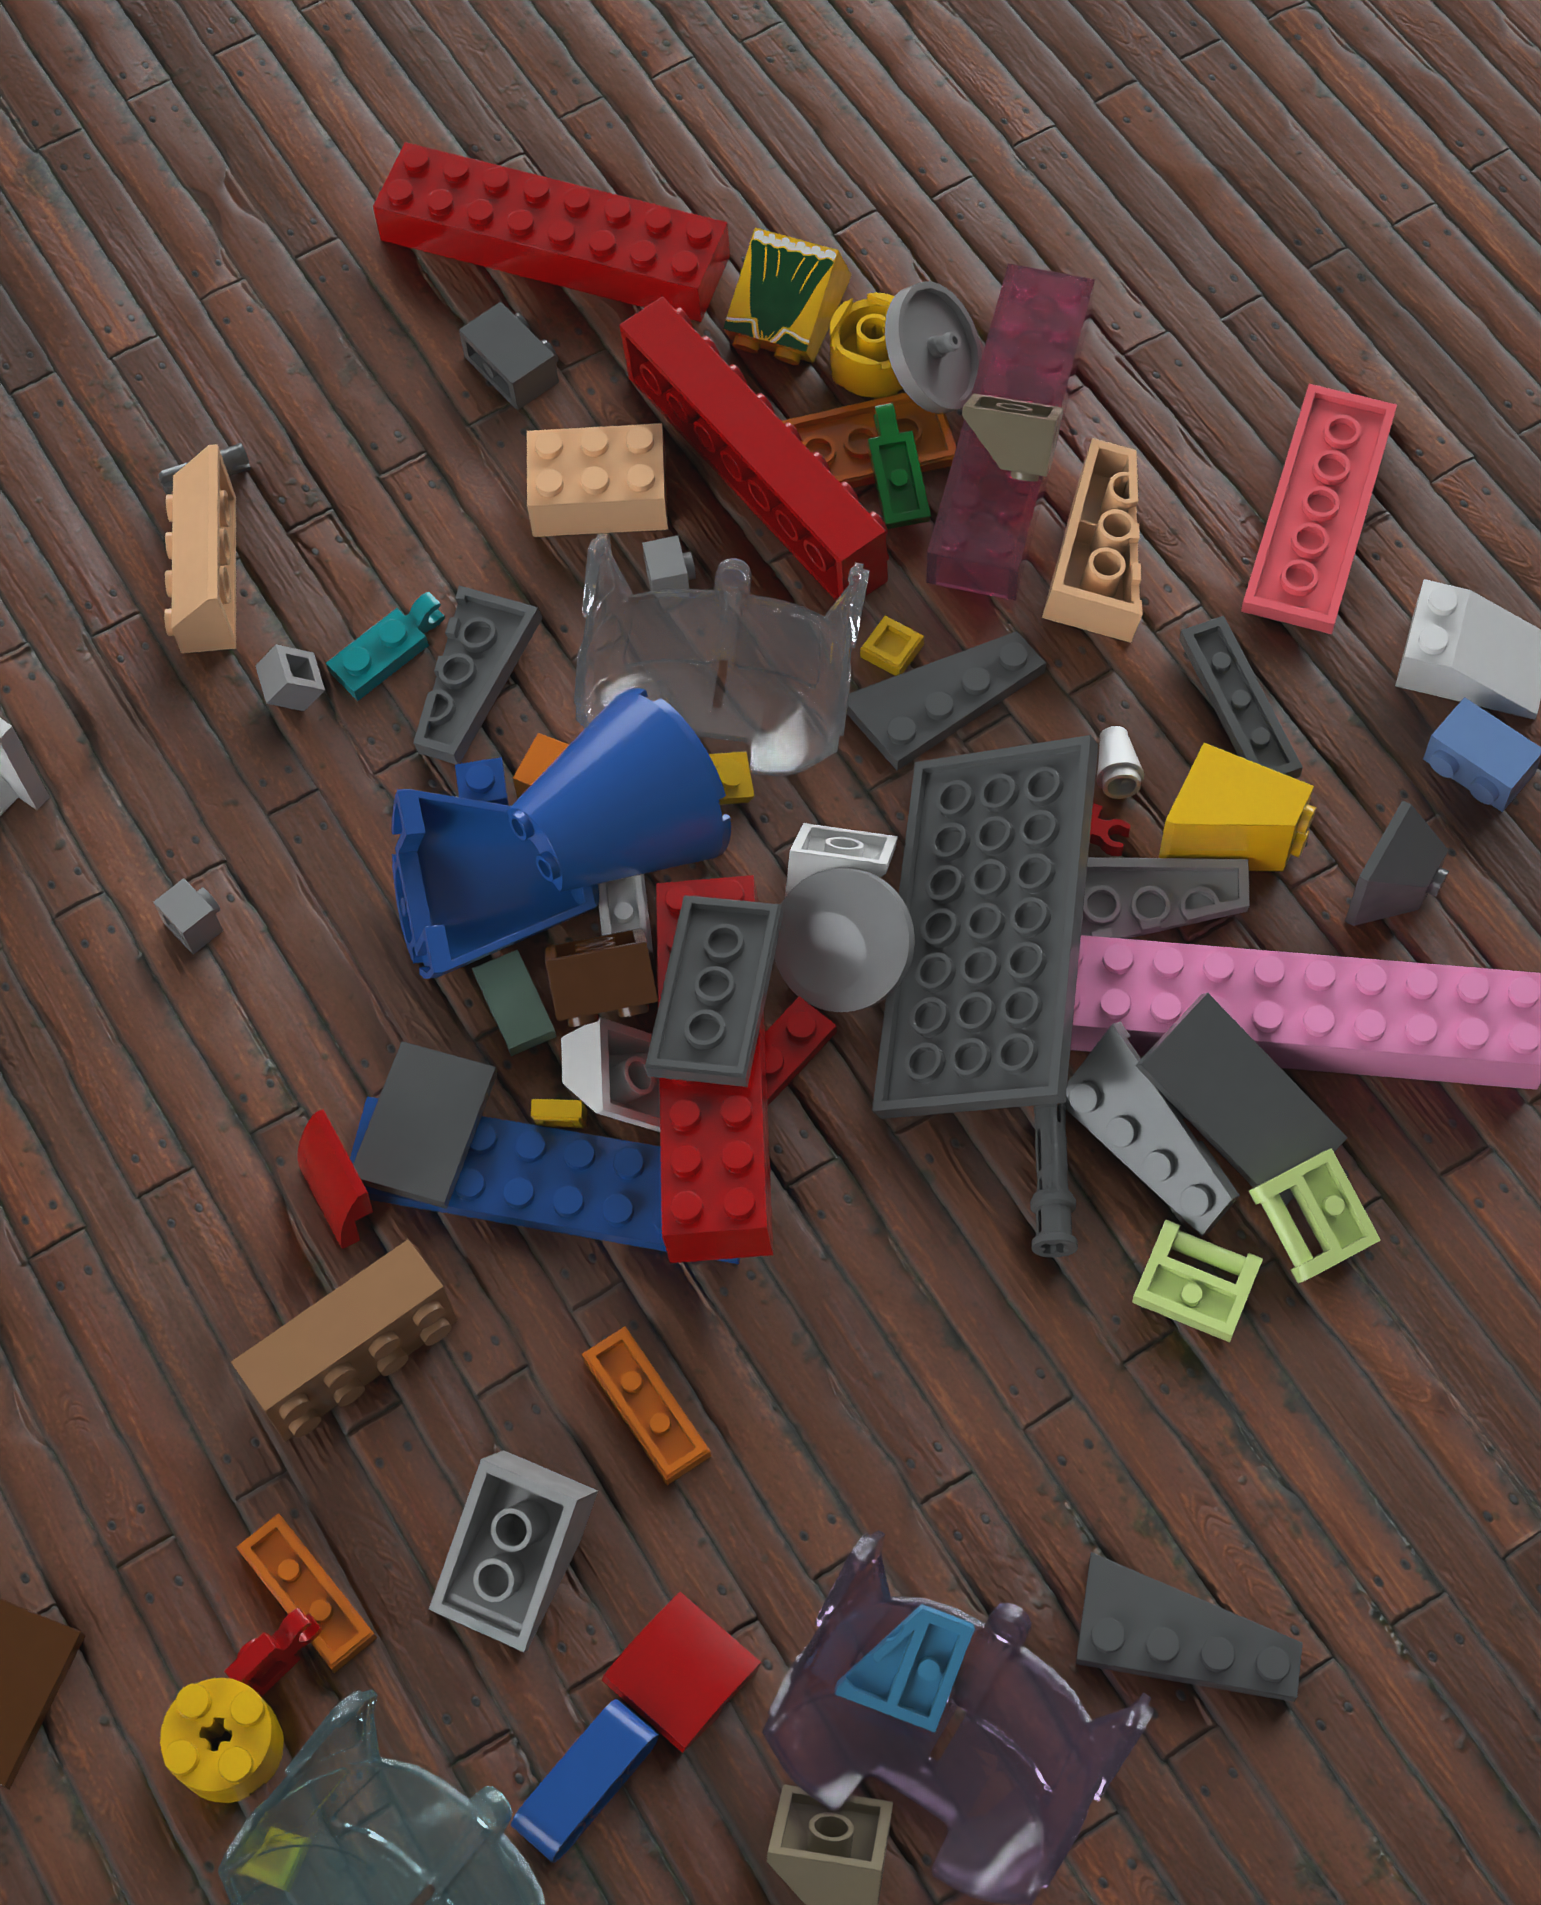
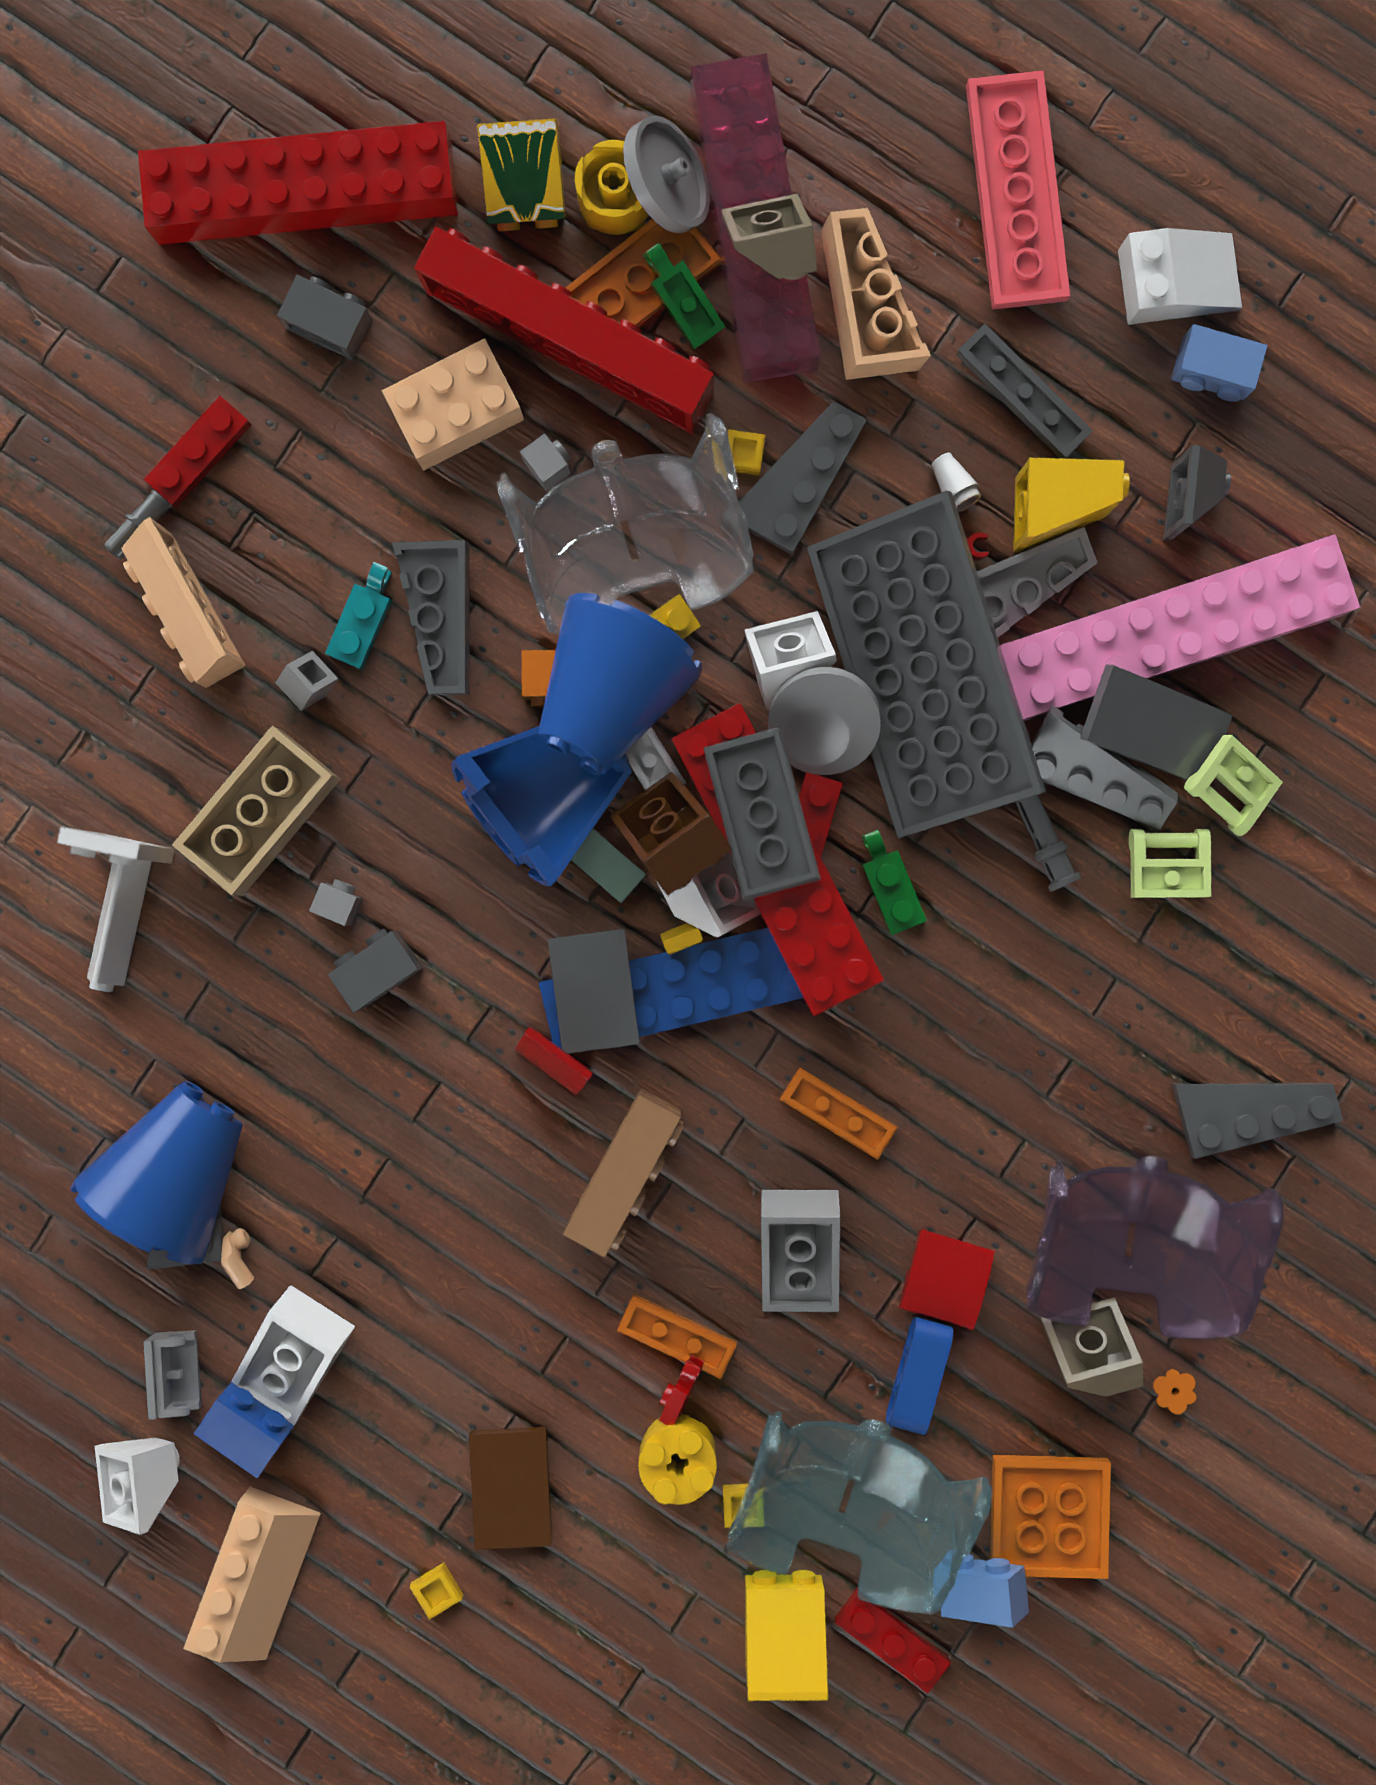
camera: 30 degrees left, 25 degrees up
blue plate [455,757,509,806] -> none
dark azure wing [834,1604,975,1733] -> none
none -> red plate [143,395,252,508]
none -> tan brick [172,726,341,896]
none -> dark grey brick [328,929,423,1013]
none -> green plate [861,830,927,935]

